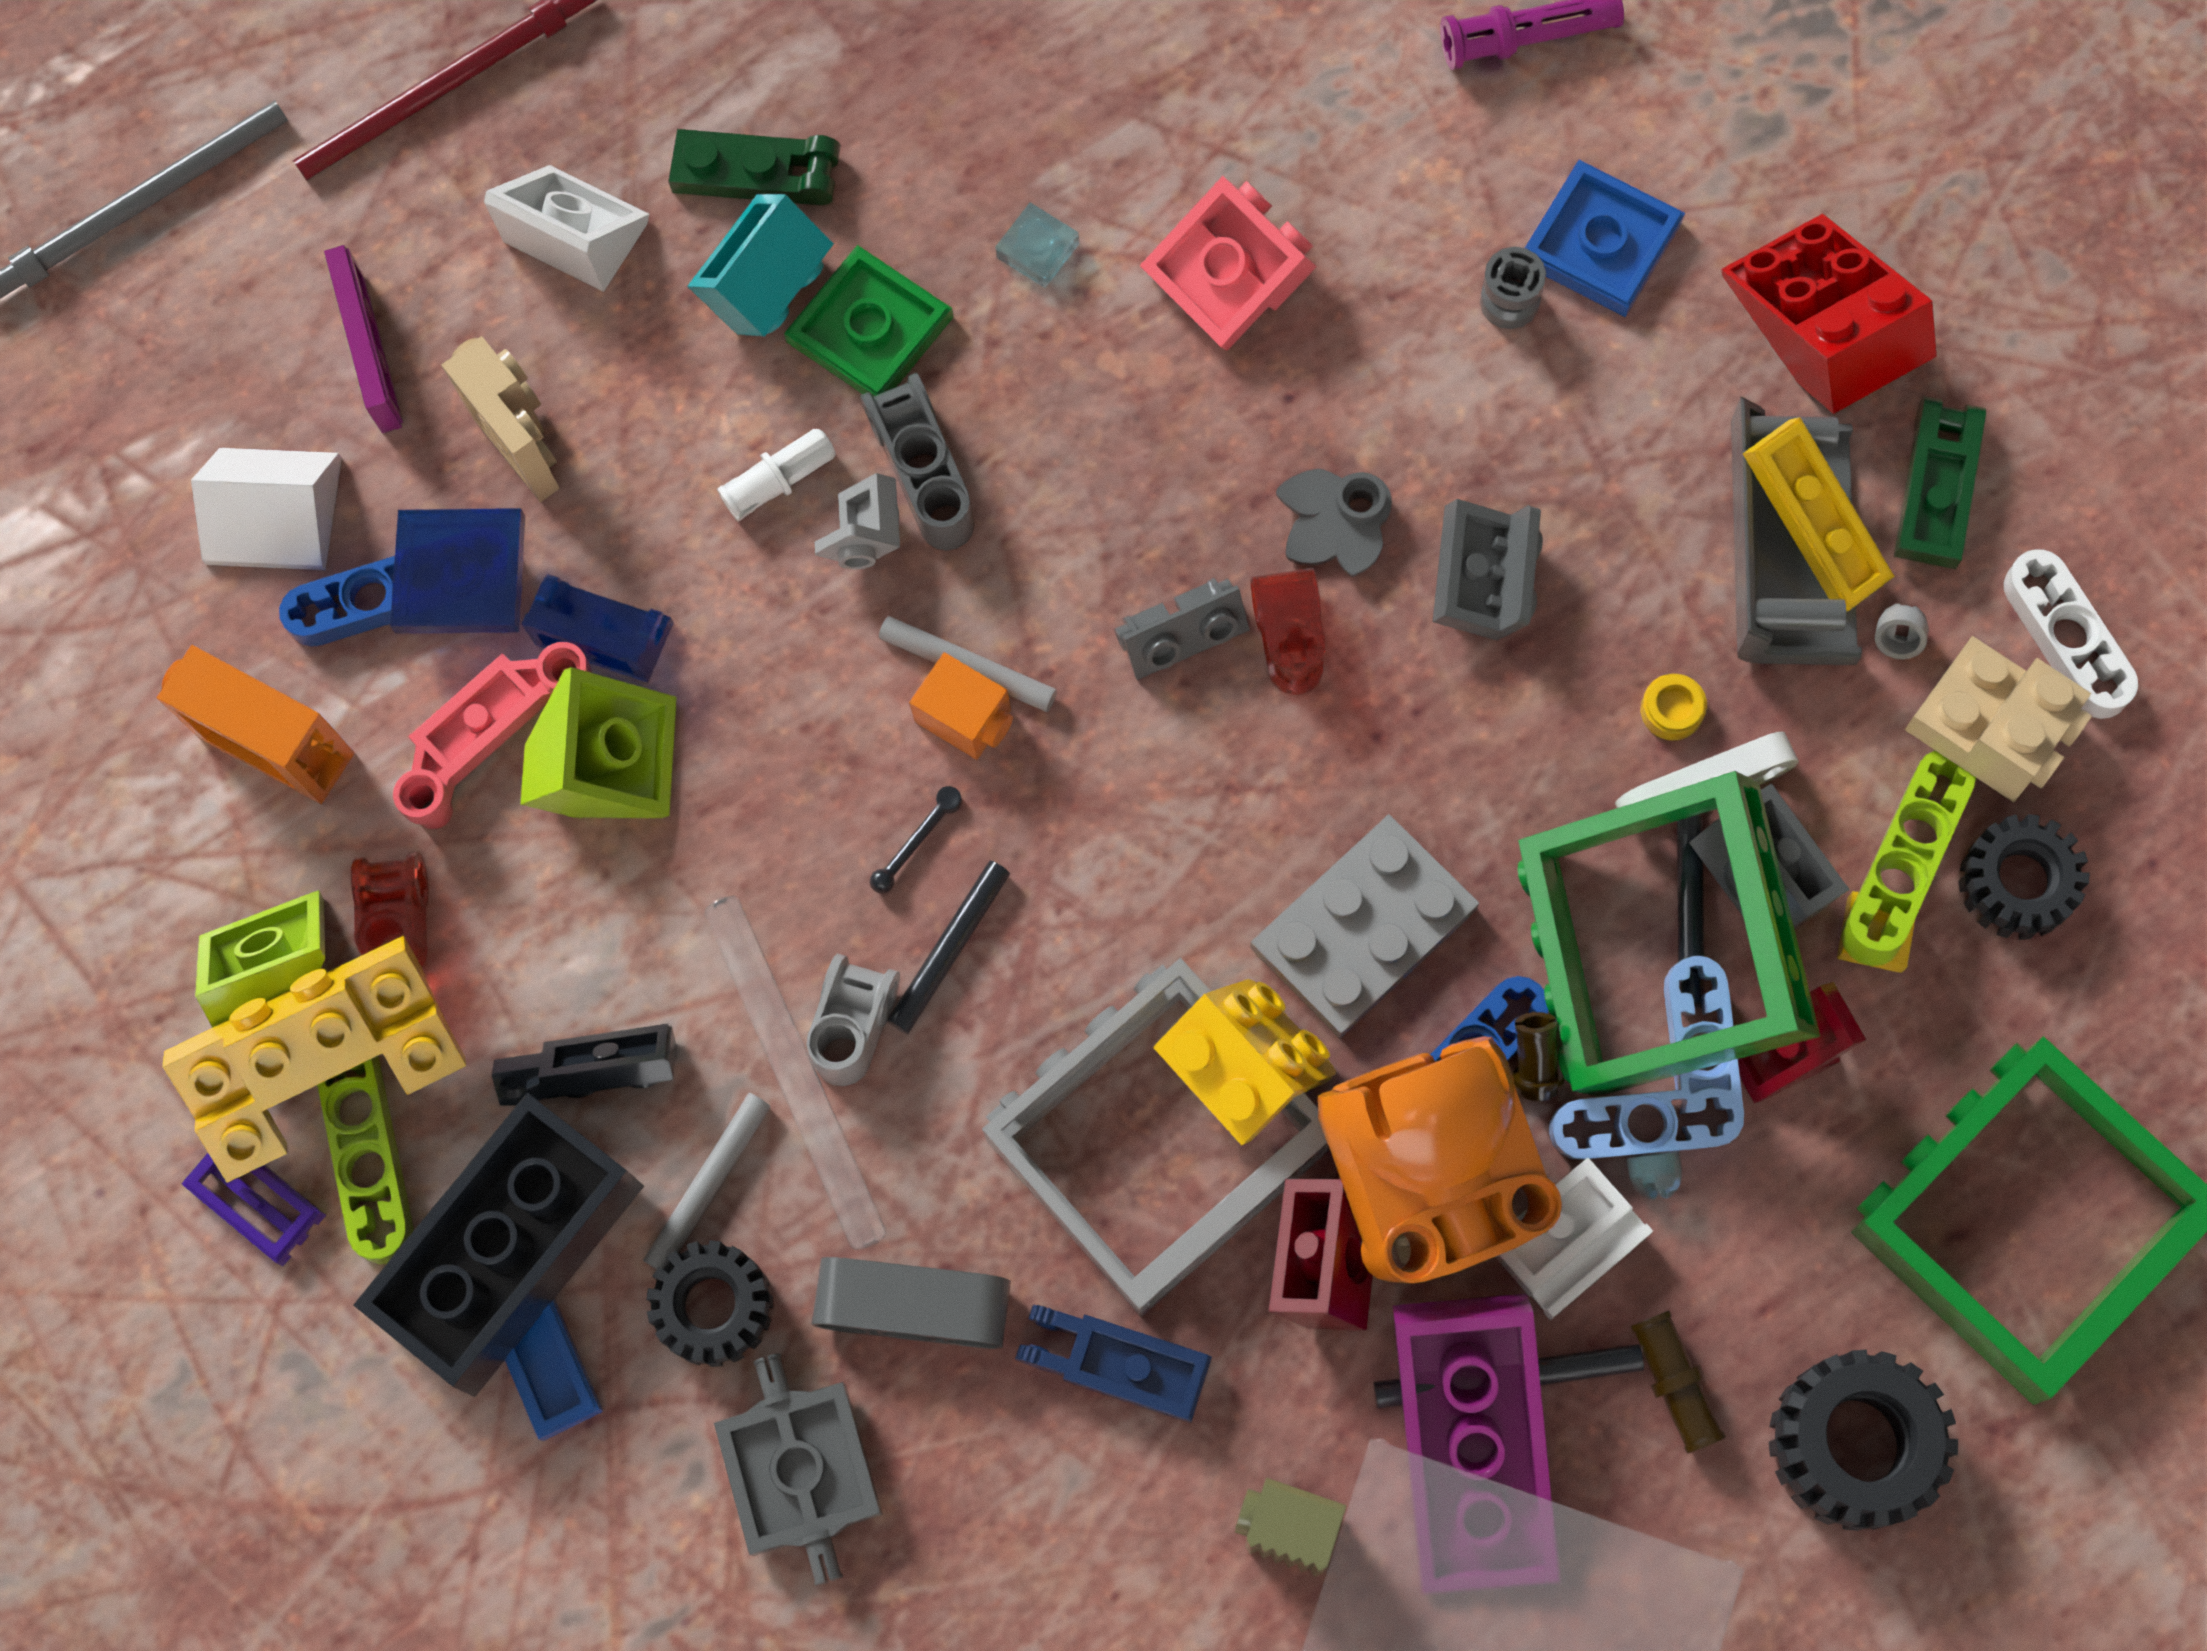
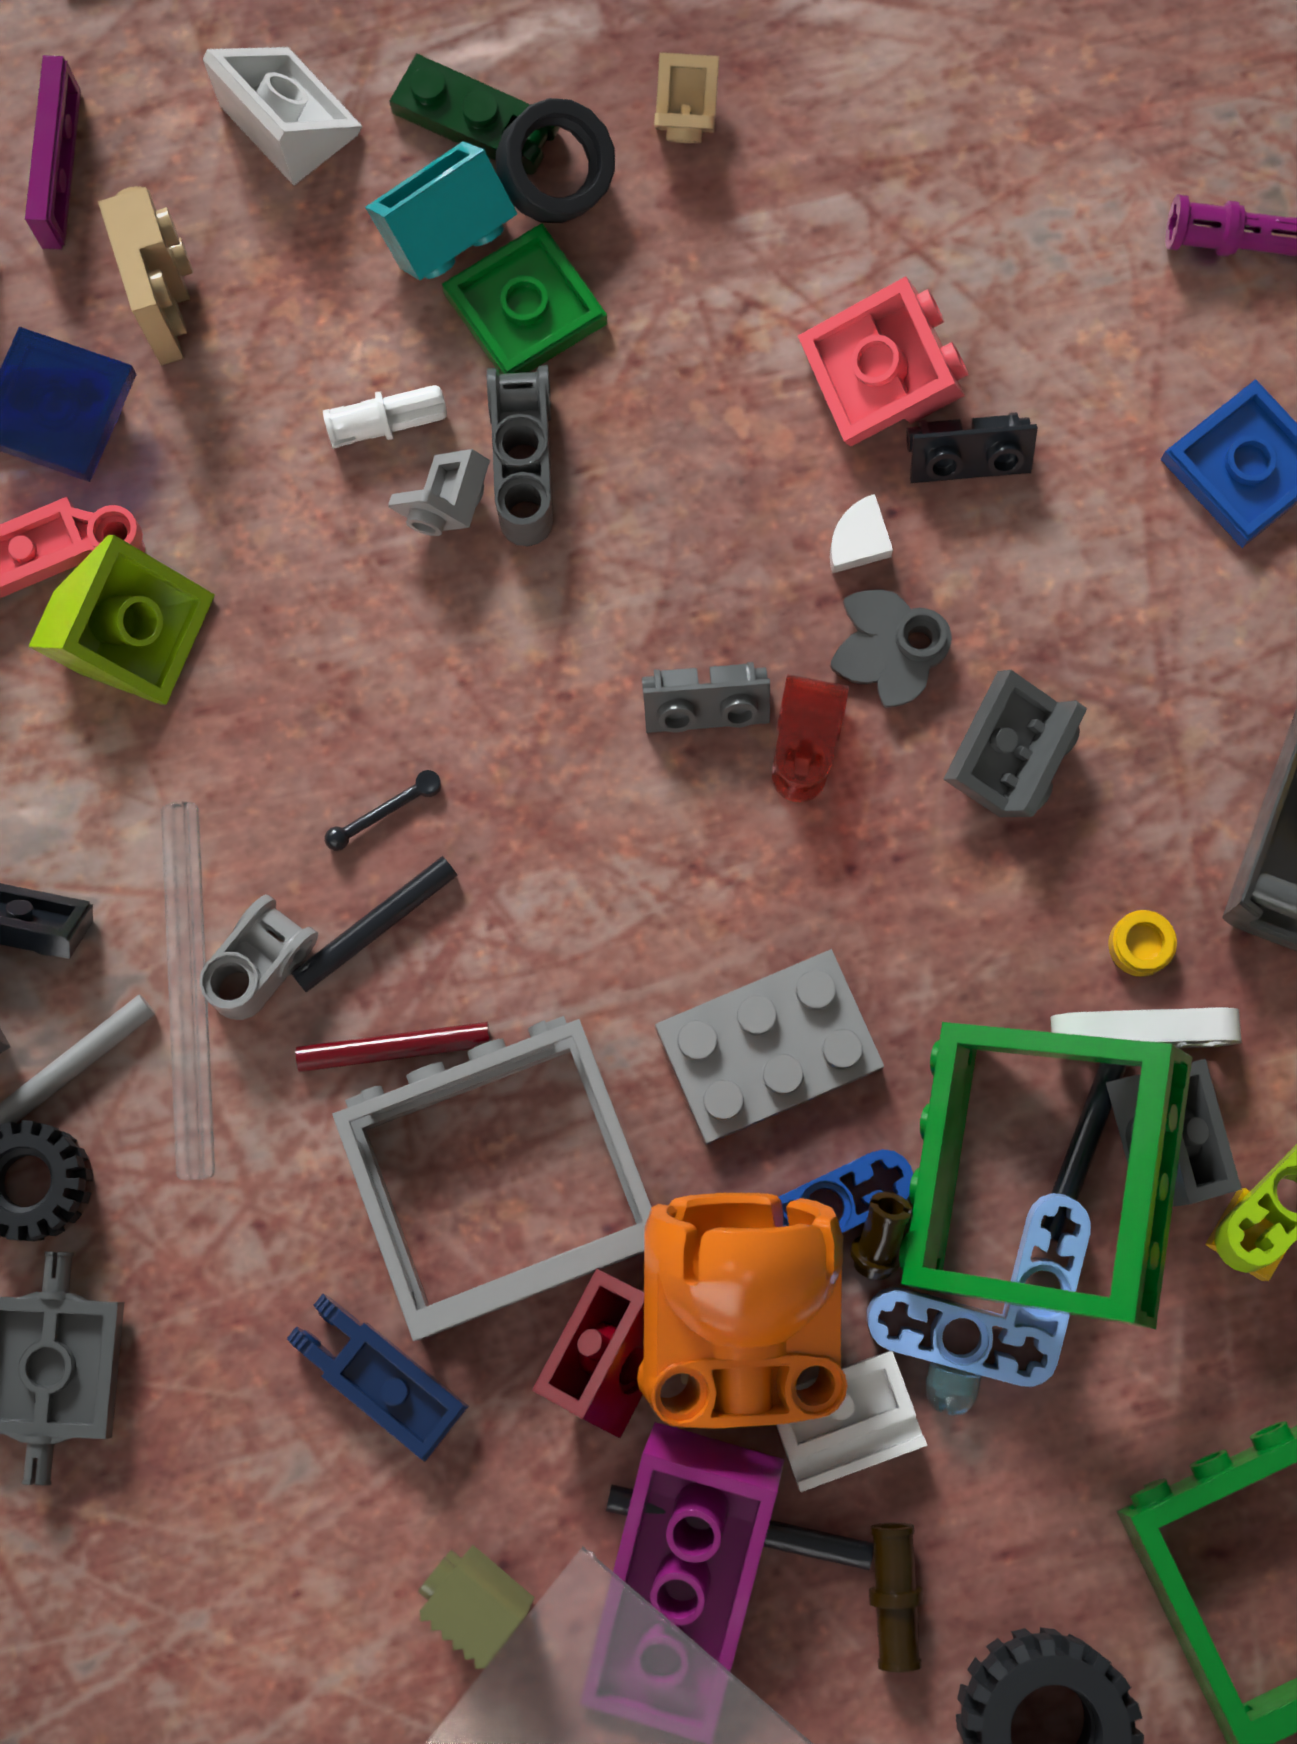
camera: 15 degrees right, 5 degrees up
clear blue hinge [521,574,674,683] -> none
dark grey beam [811,1257,1011,1349] -> none
light grey bar [879,616,1057,712] -> none
orange brick [909,652,1013,760] -> none
clear light blue plate [995,202,1080,288] -> none
yellow bracket [1153,979,1336,1146] -> none
dark grey wheel [1480,247,1546,329] -> none
dark red slope [1738,982,1867,1104] -> none
none -> dark red bar [295,1022,491,1072]
none -> black tyre [496,98,615,223]
none -> tan bracket [654,53,719,143]
none -> white tile [830,494,893,574]
none -> black hinge [906,412,1038,483]

